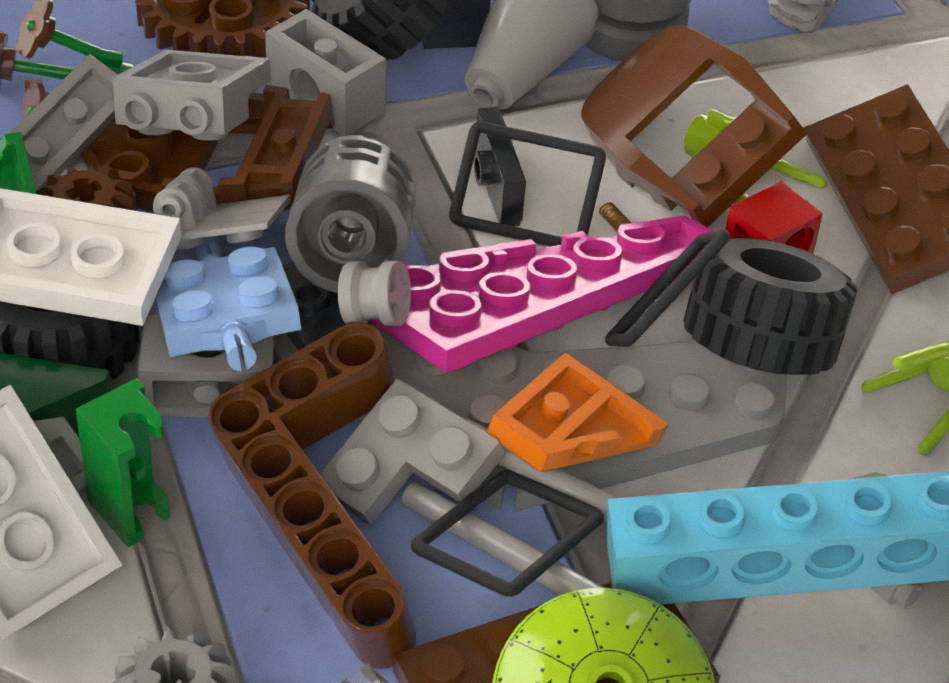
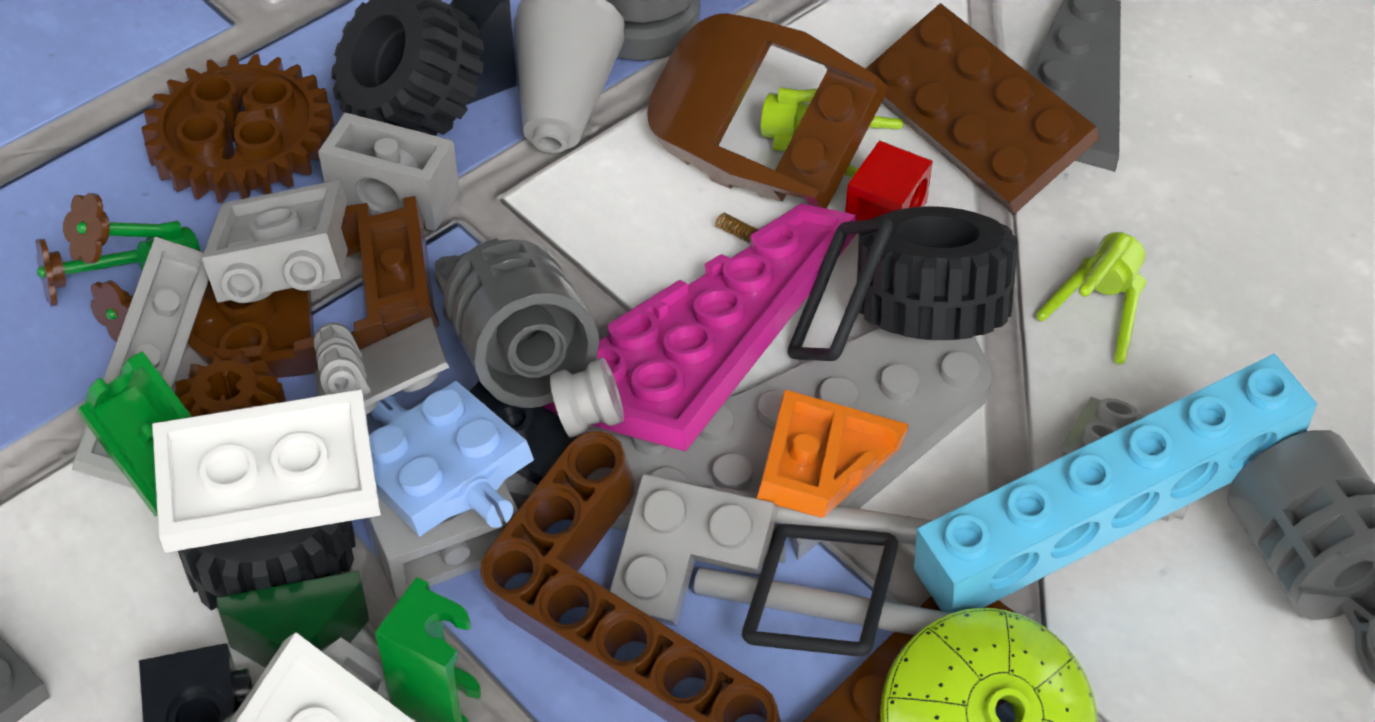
camera: 20 degrees left, 5 degrees up
black piece [449,121,606,246] -> none
black plate [474,107,526,226] -> none

